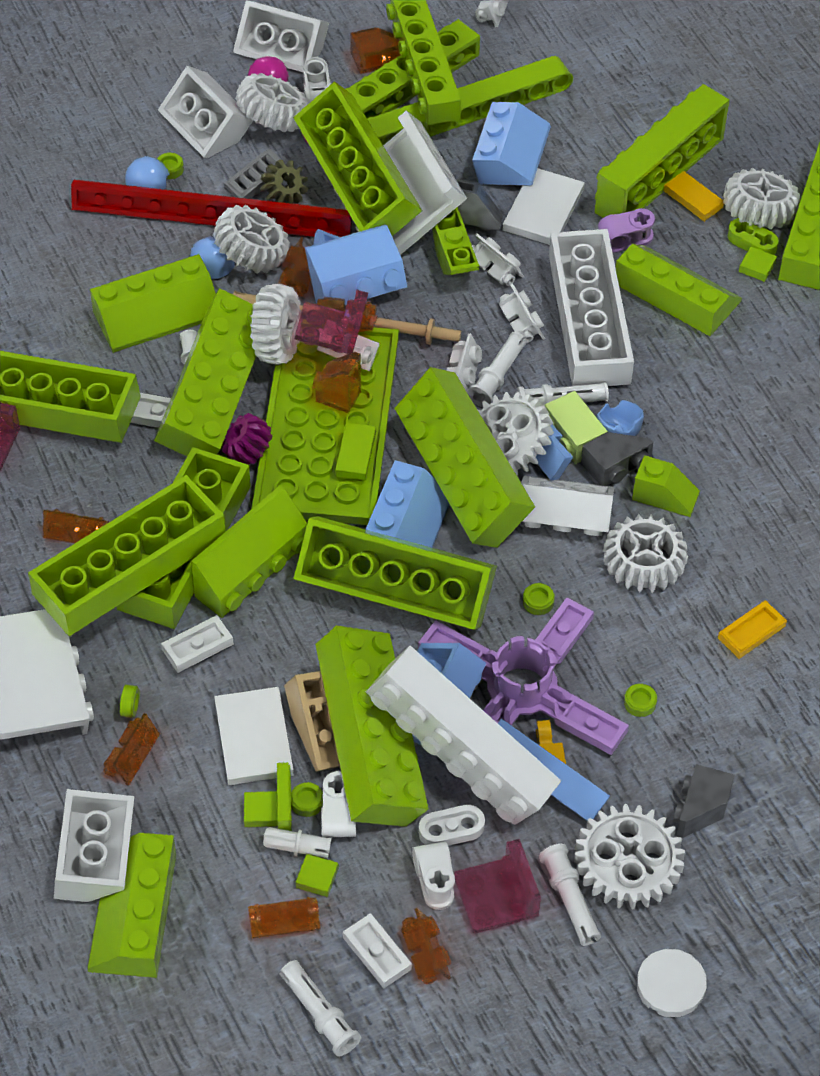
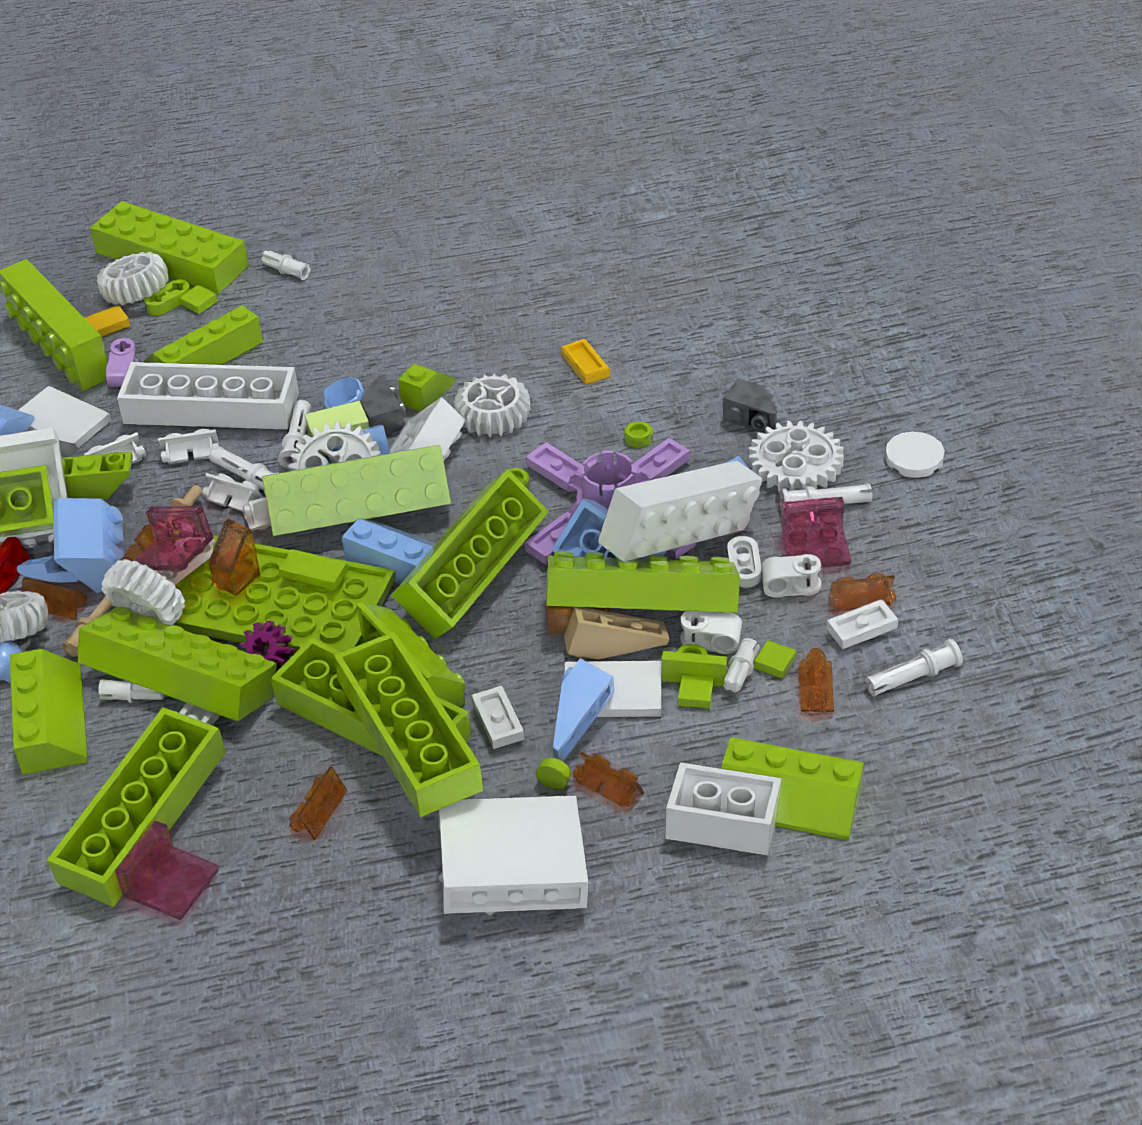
camera: 75 degrees left, 10 degrees down
none -> light blue slope [553,658,614,762]

